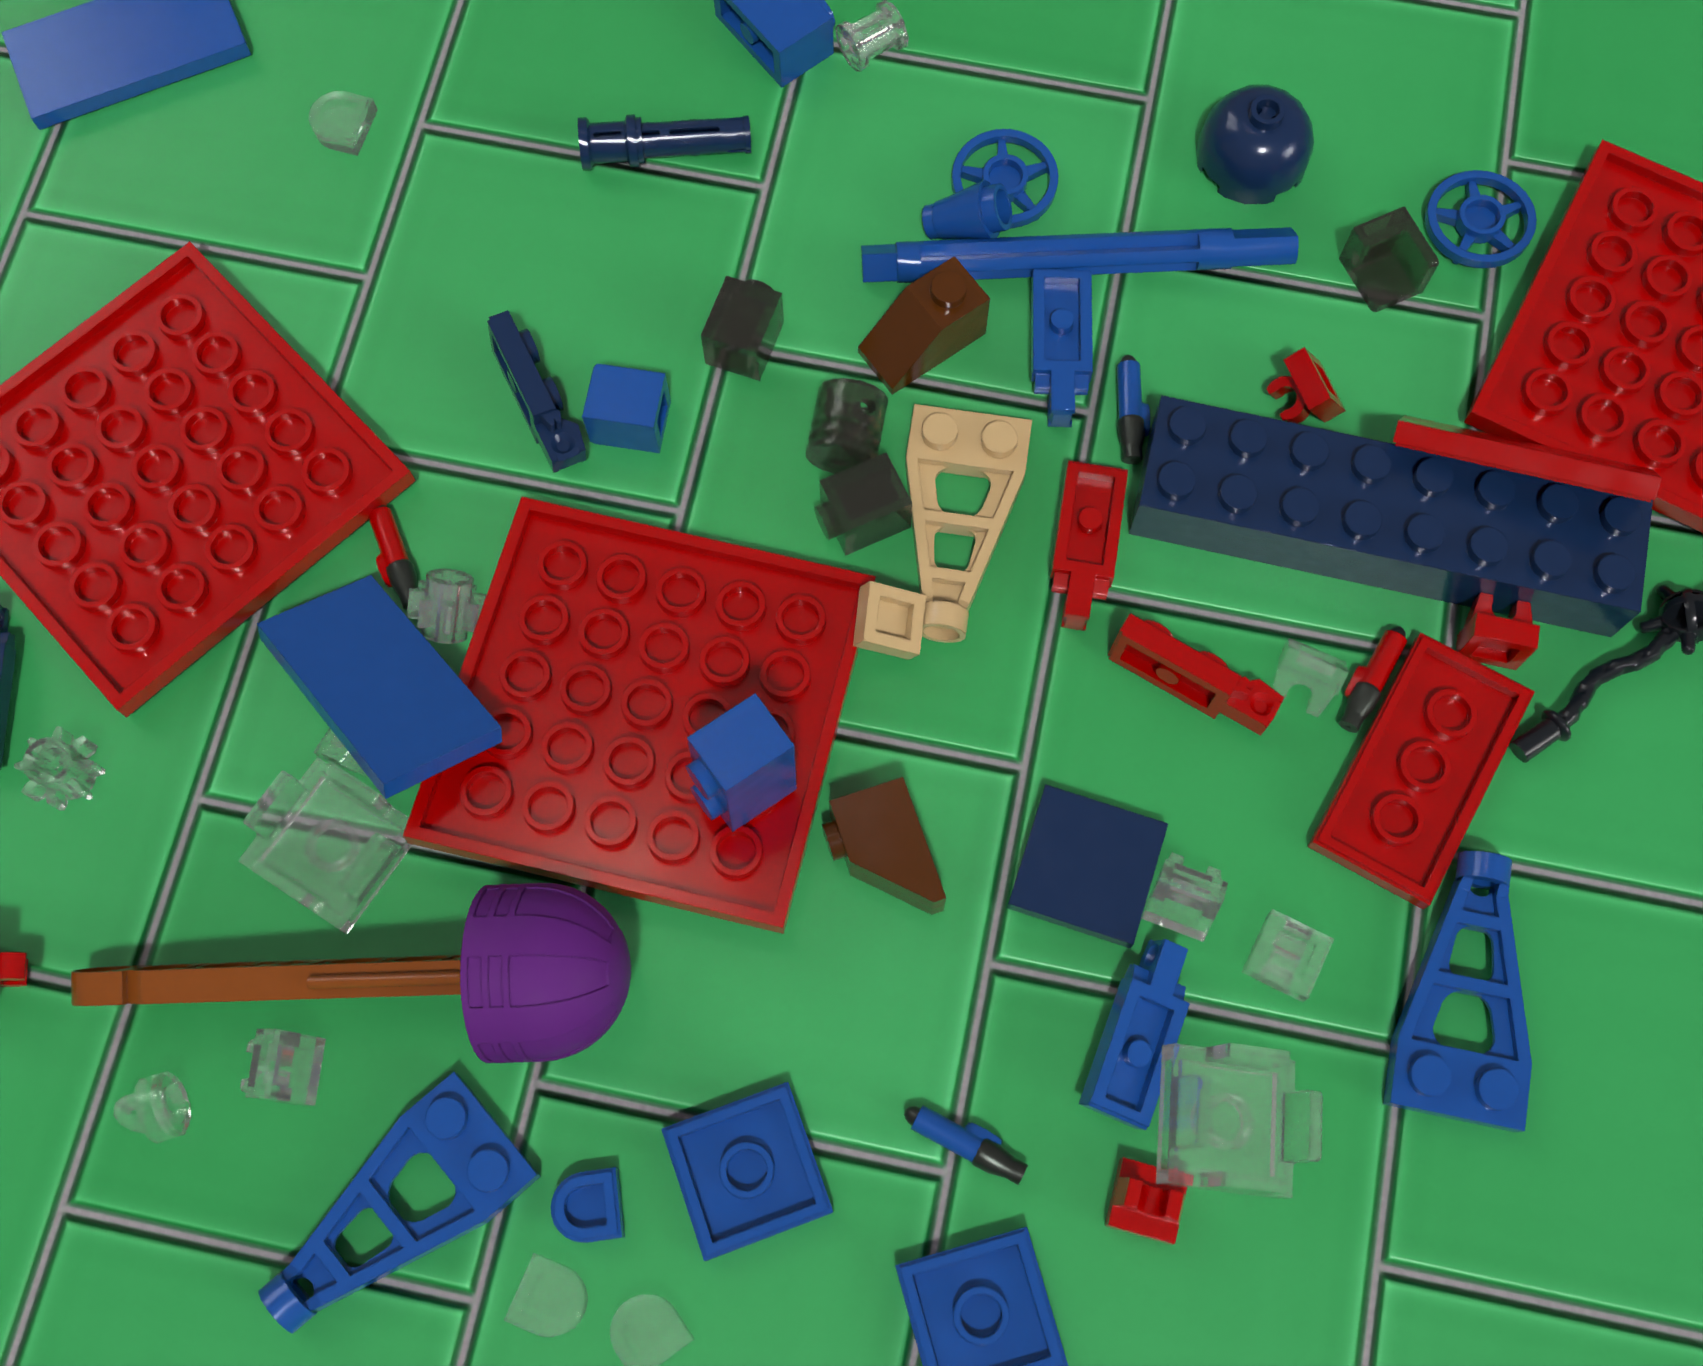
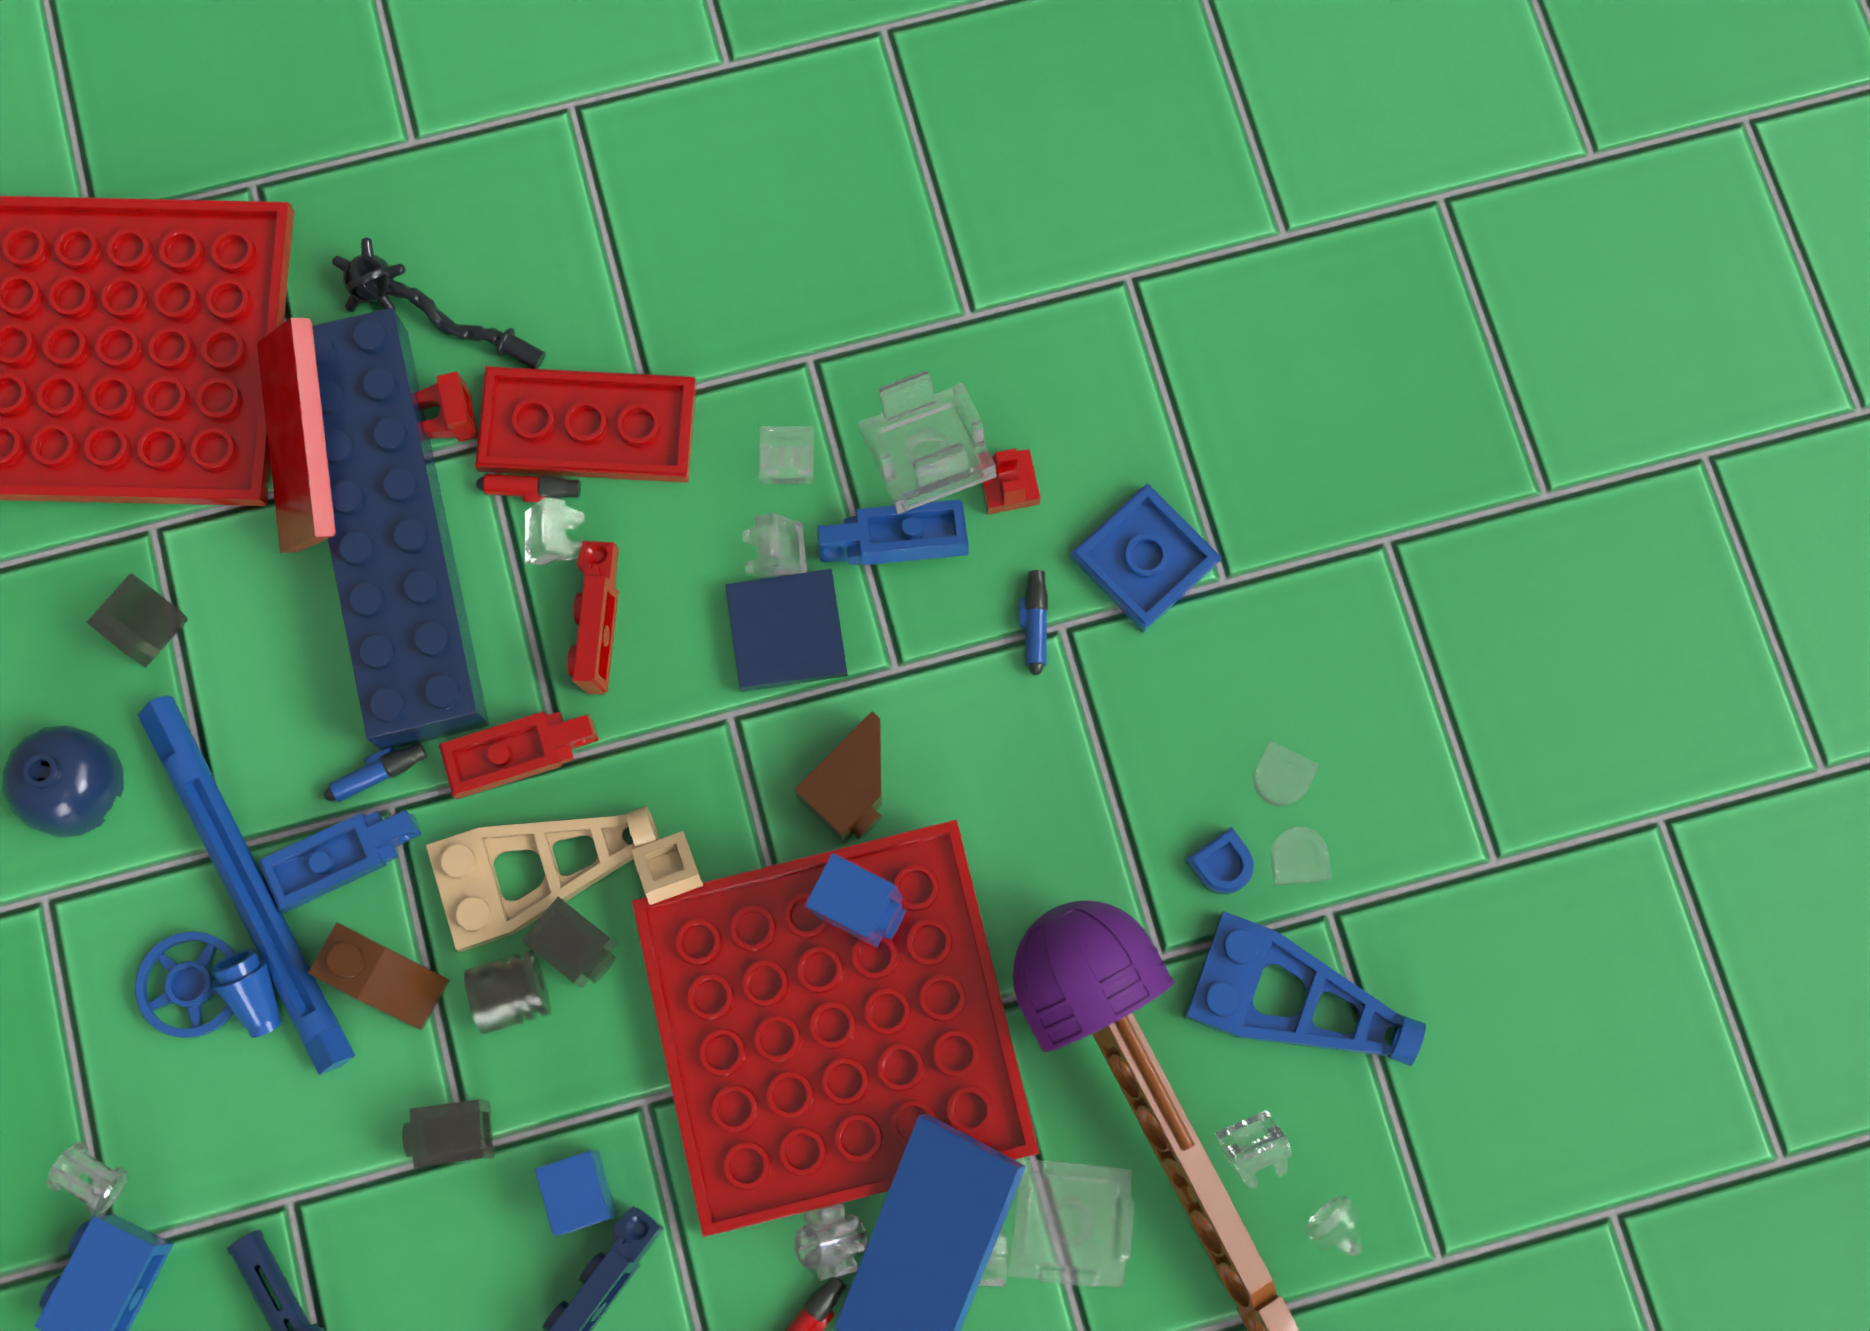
camera: 120 degrees left, 5 degrees up
blue tile [661,1082,834,1261] -> none
red tile [1266,347,1346,424] -> none
blue plate [1383,851,1532,1132] -> none
blue wheel [1425,170,1537,268] -> none

